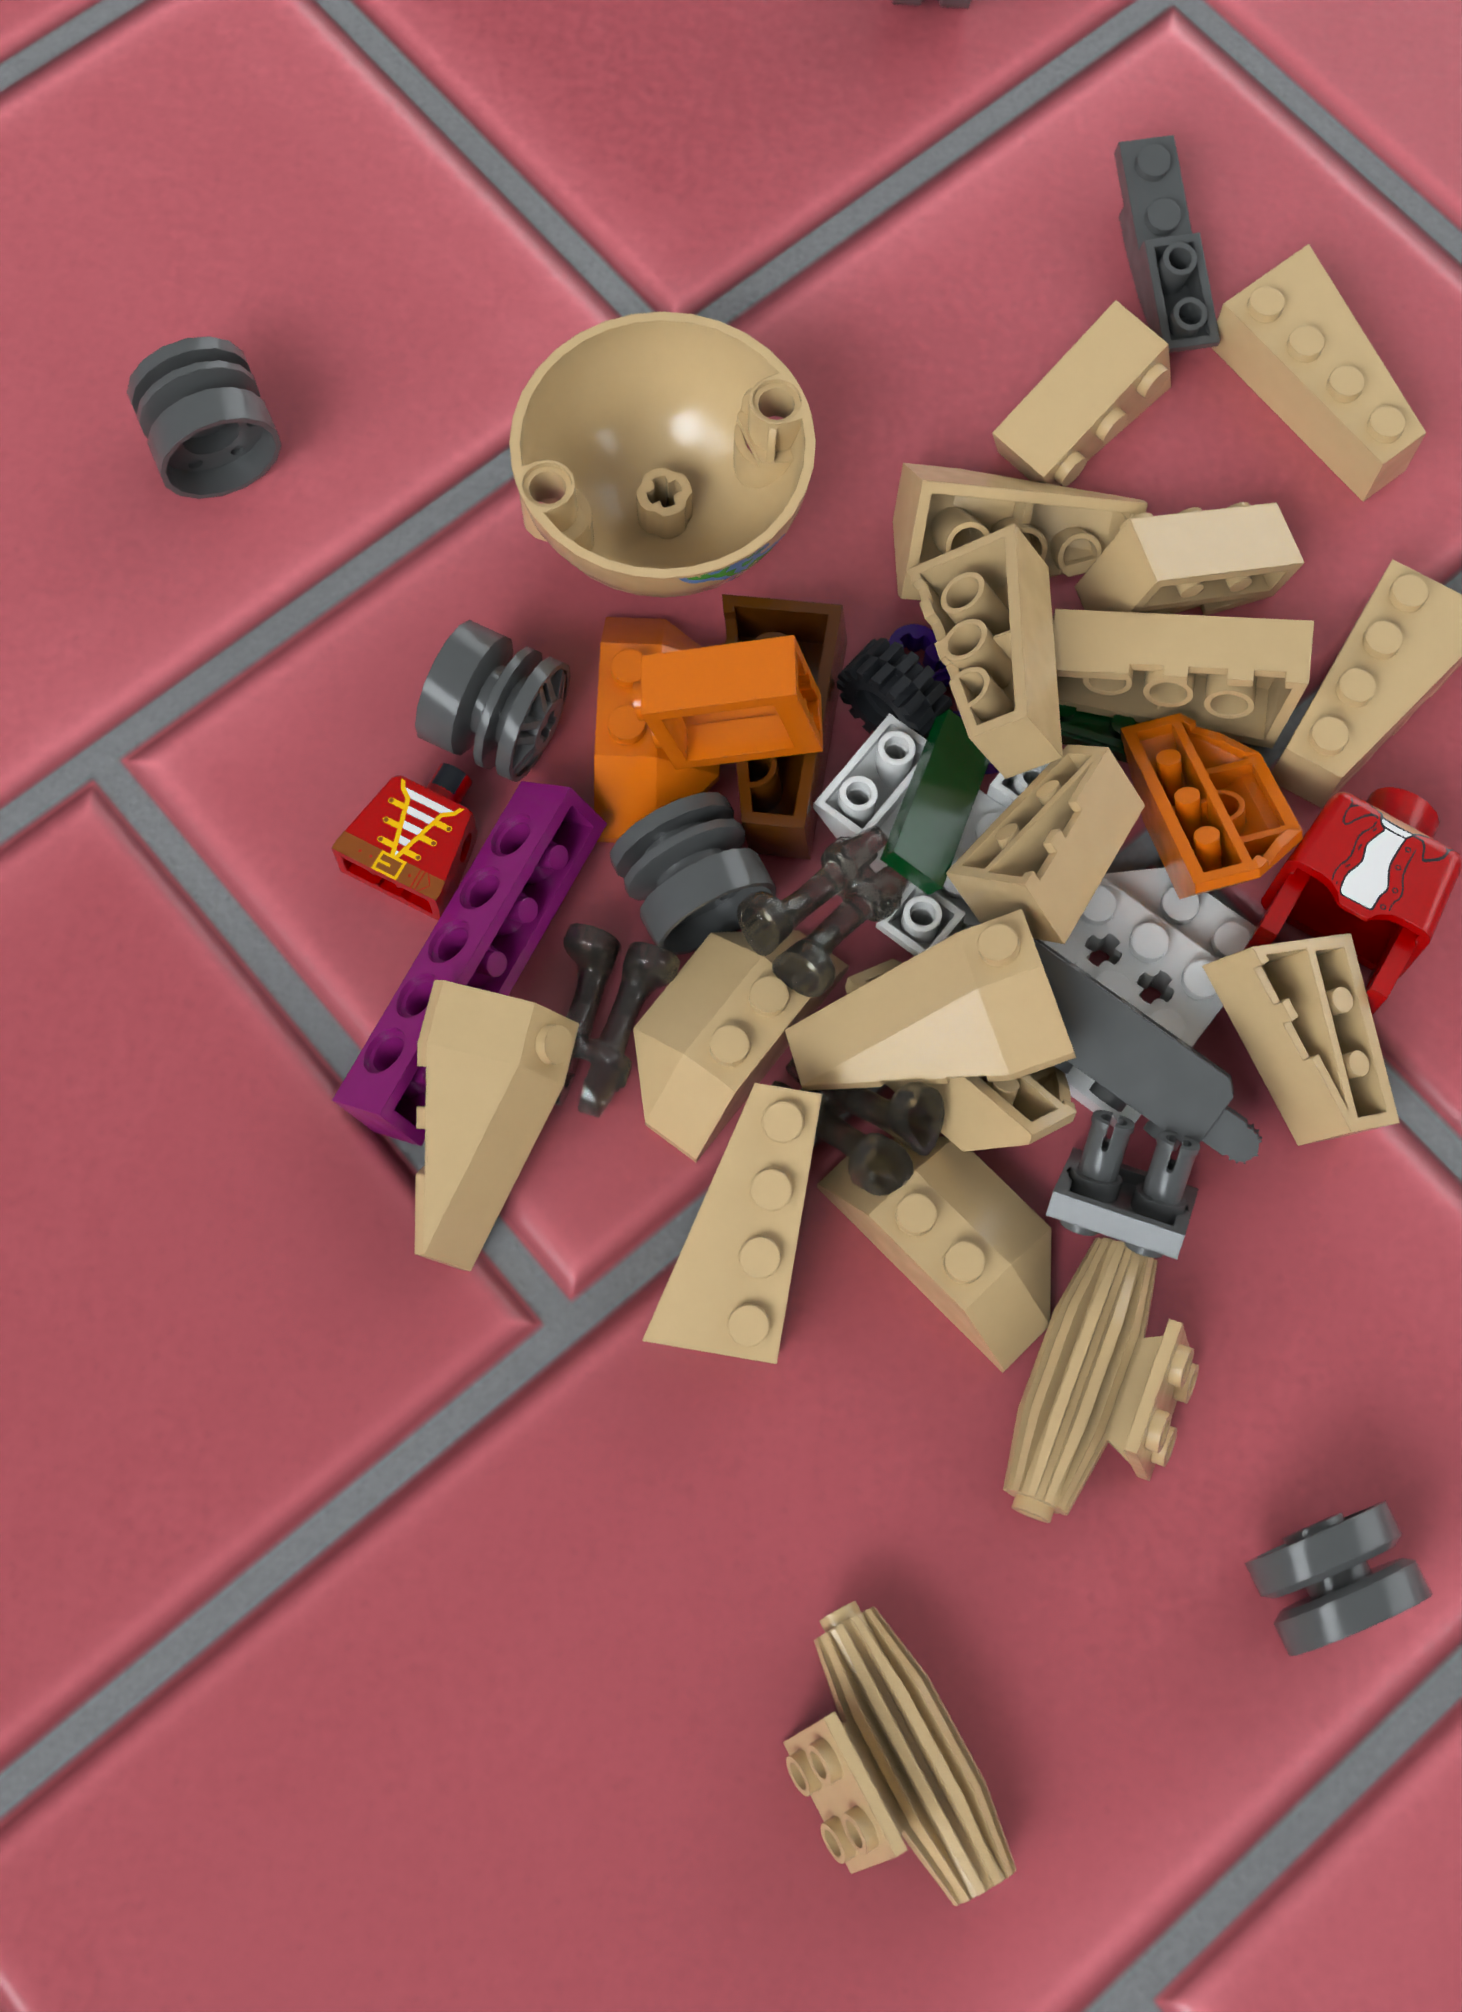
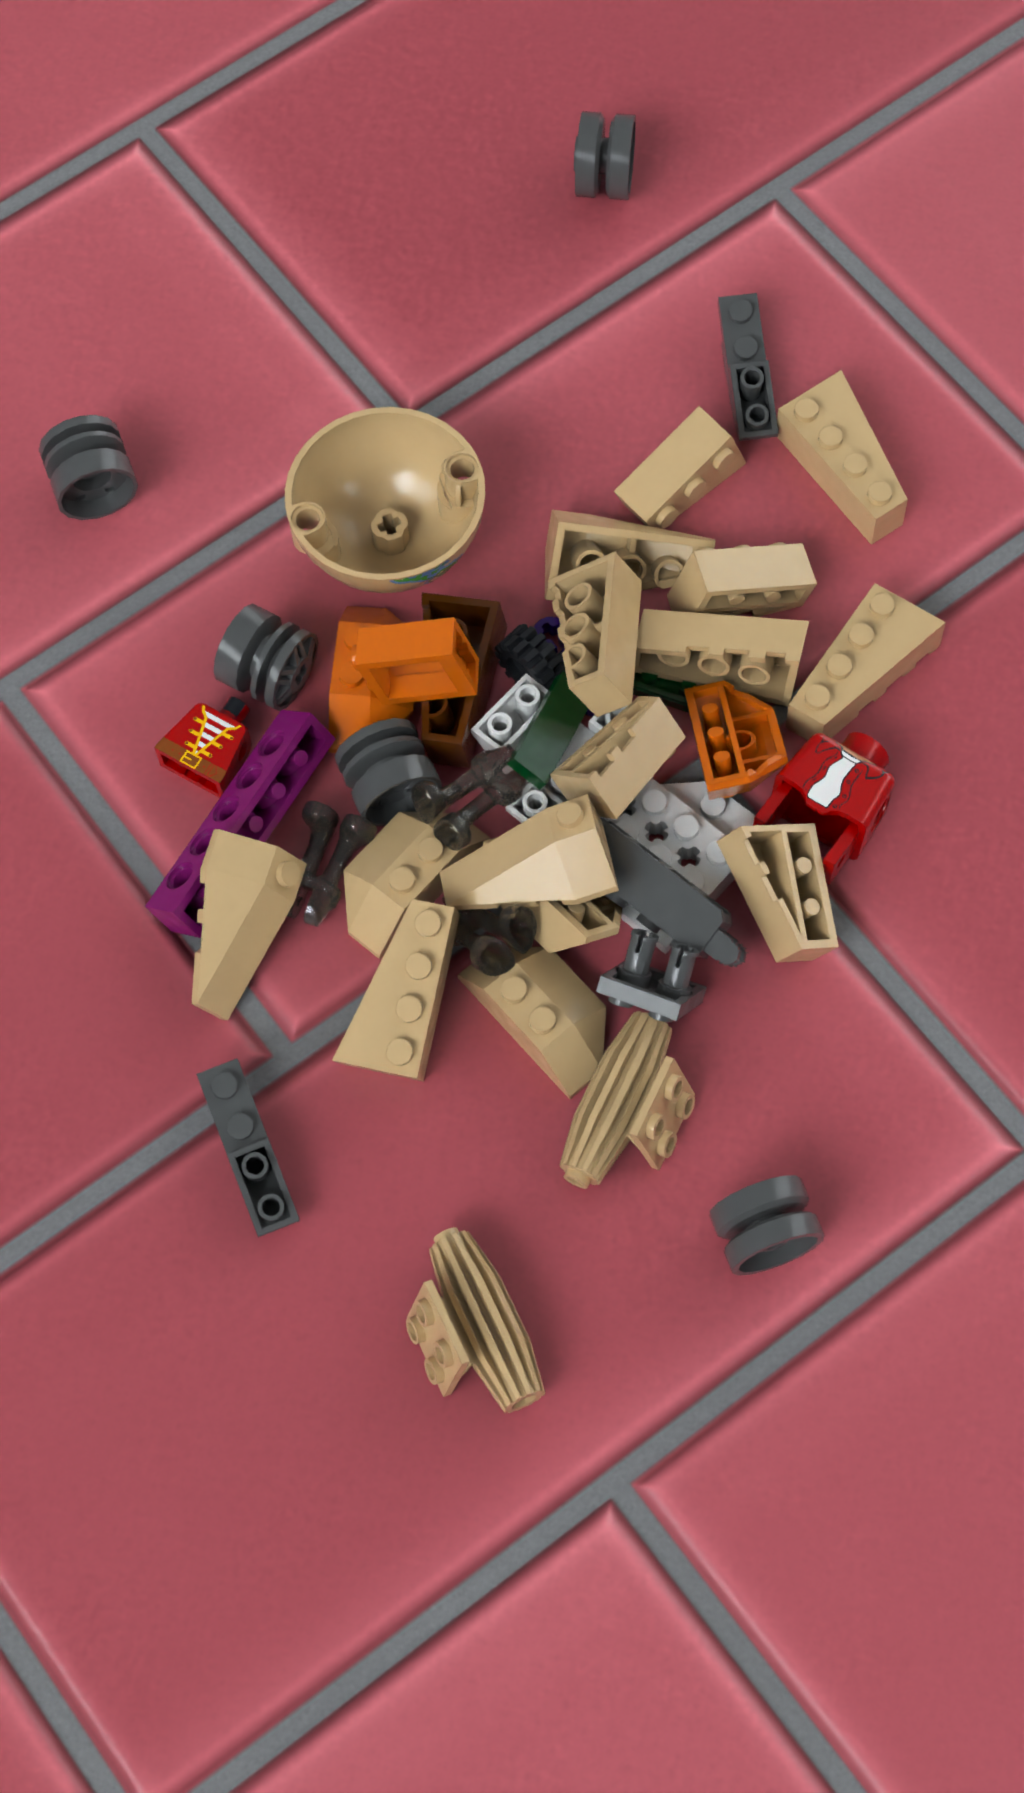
camera: 10 degrees right, 5 degrees down
none -> dark grey slope [196,1058,300,1238]

